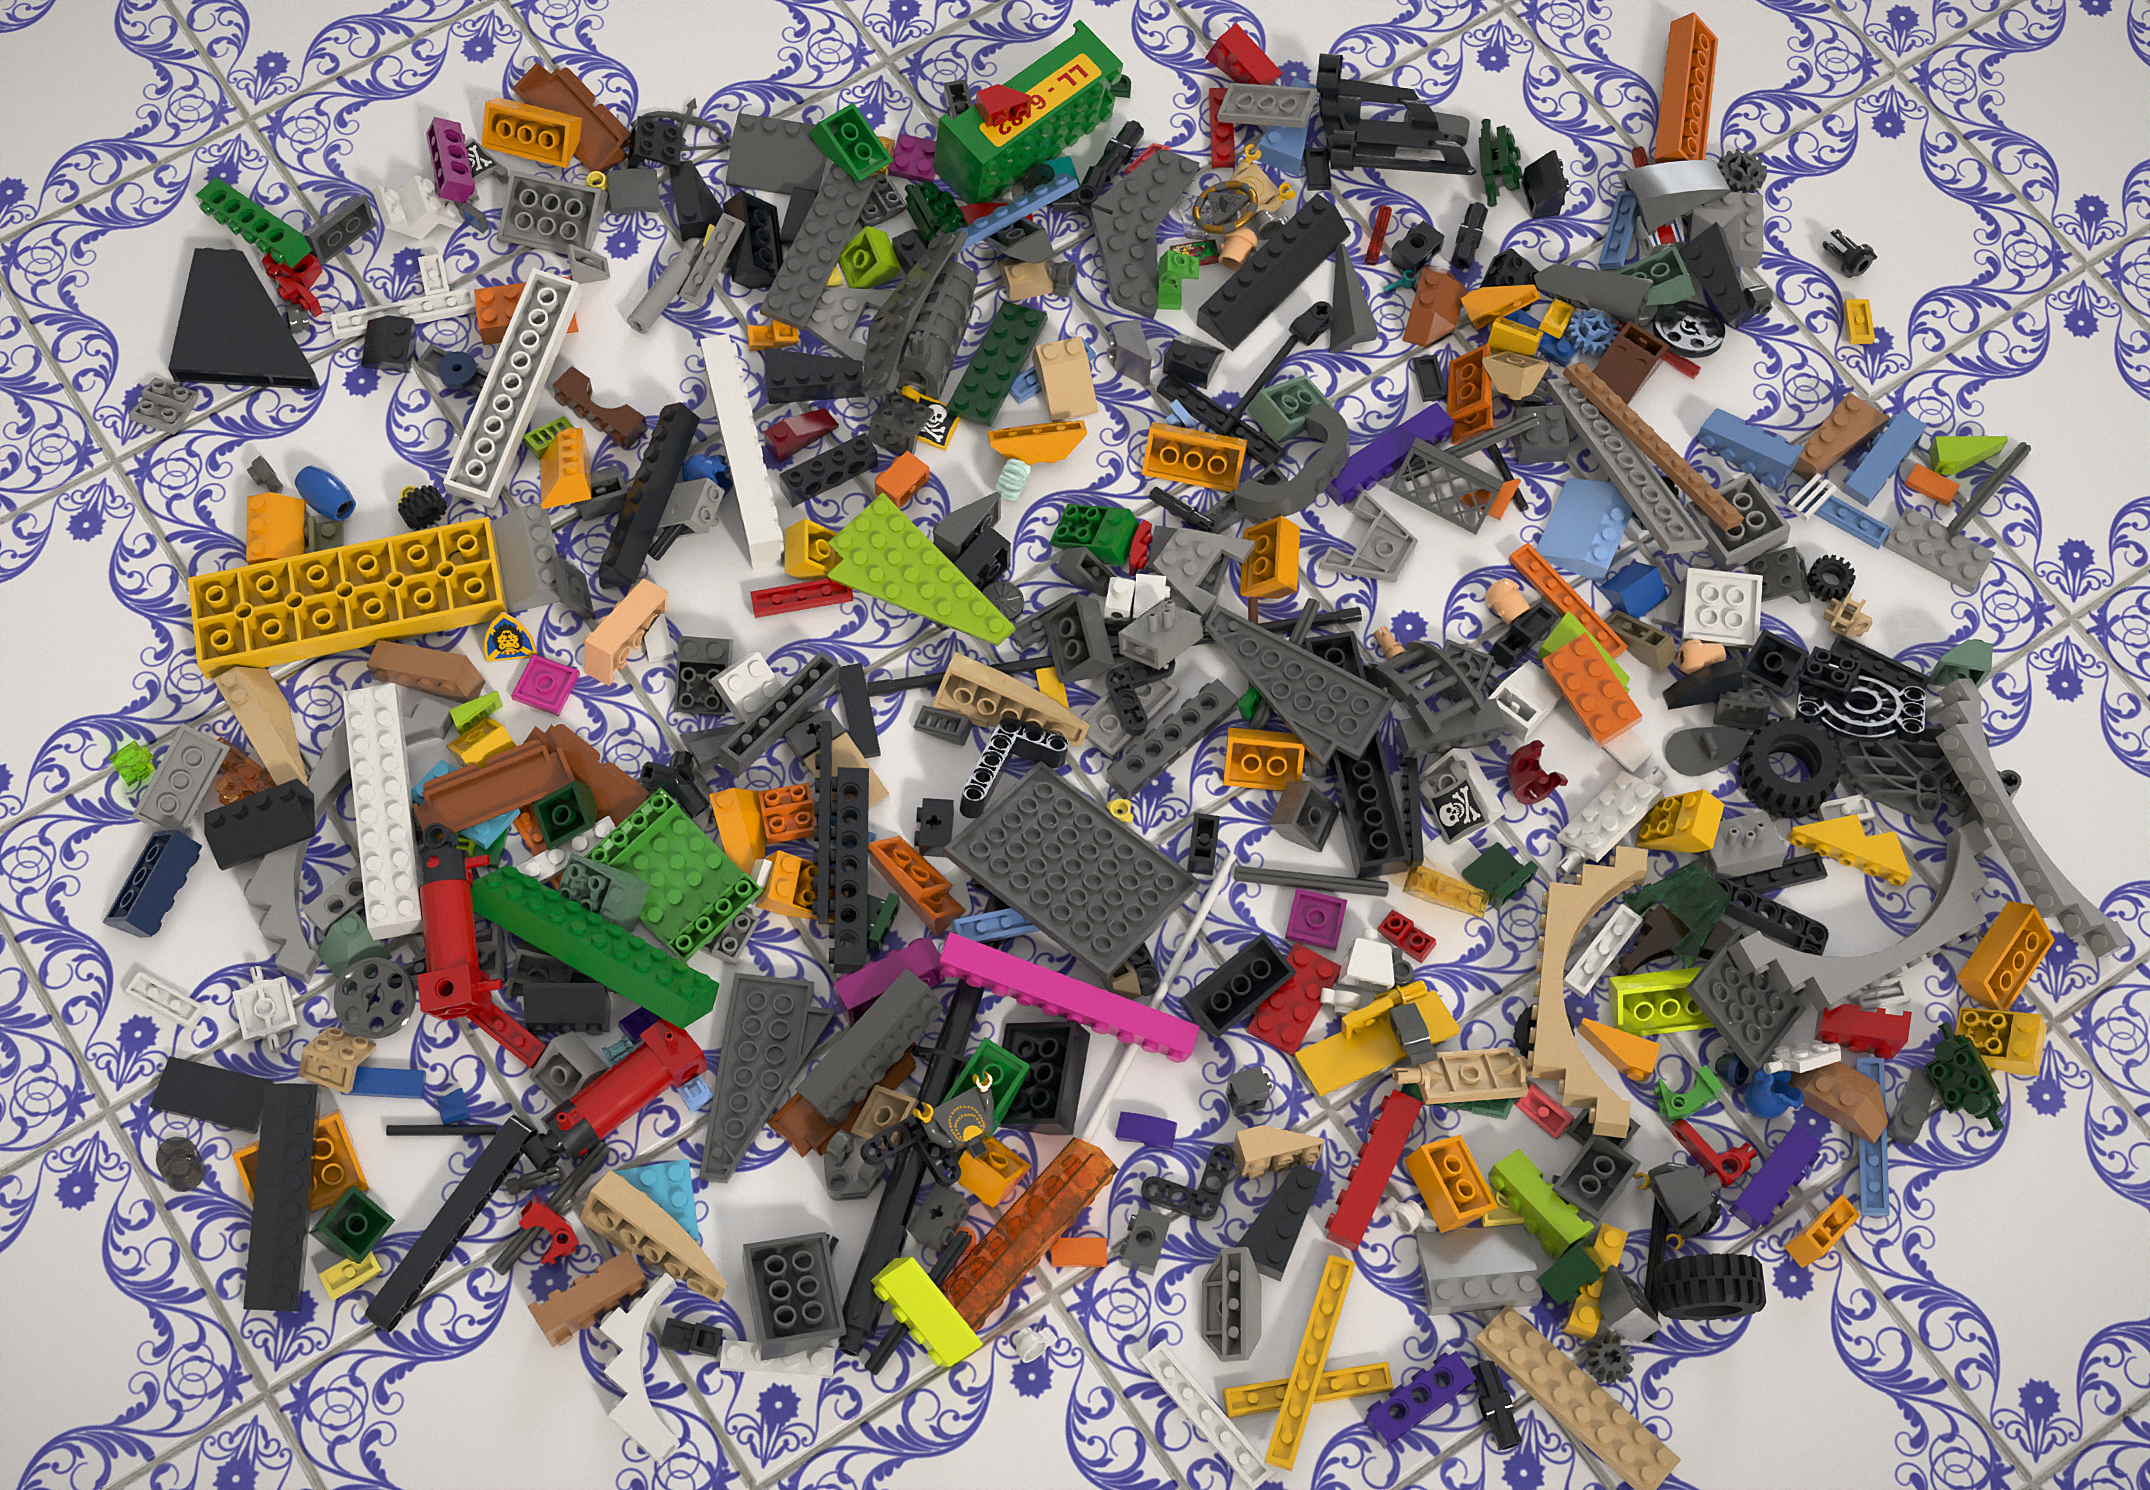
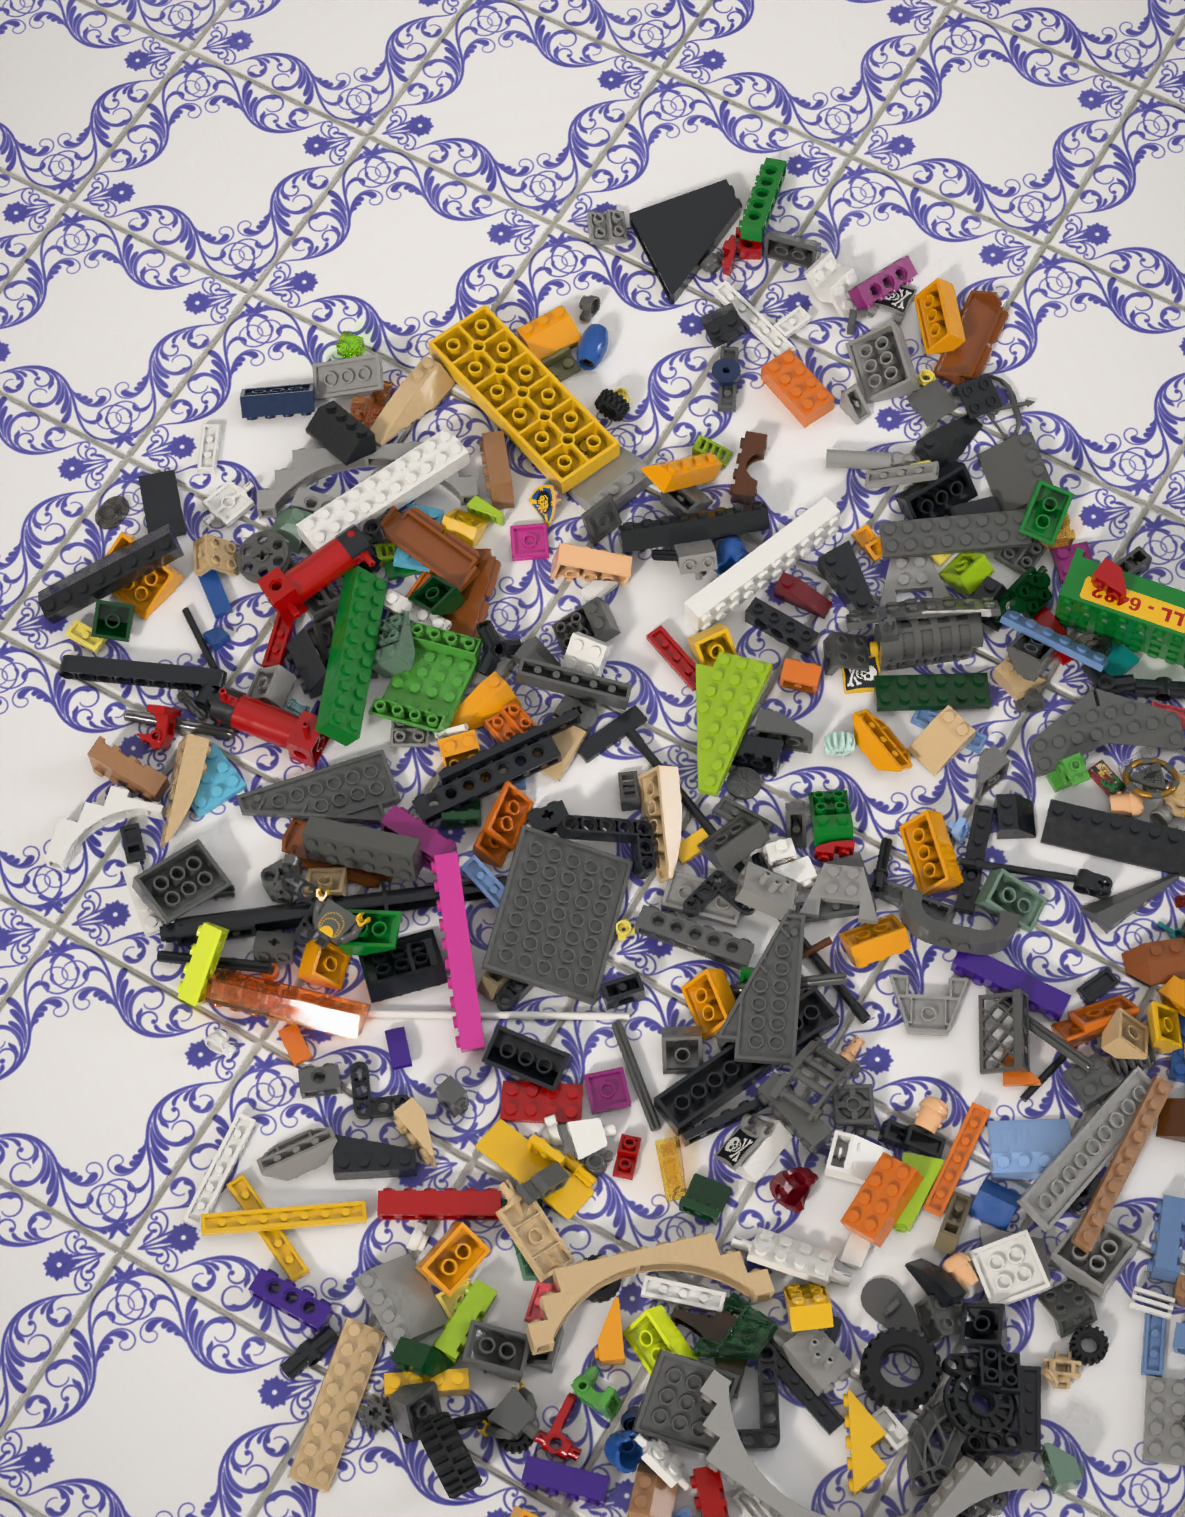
camera: 70 degrees right, 0 degrees up
white brick [443,268,582,509] -> none
light blue tile [677,1075,713,1114] -> none
white sticker [1423,833,1482,884] -> none

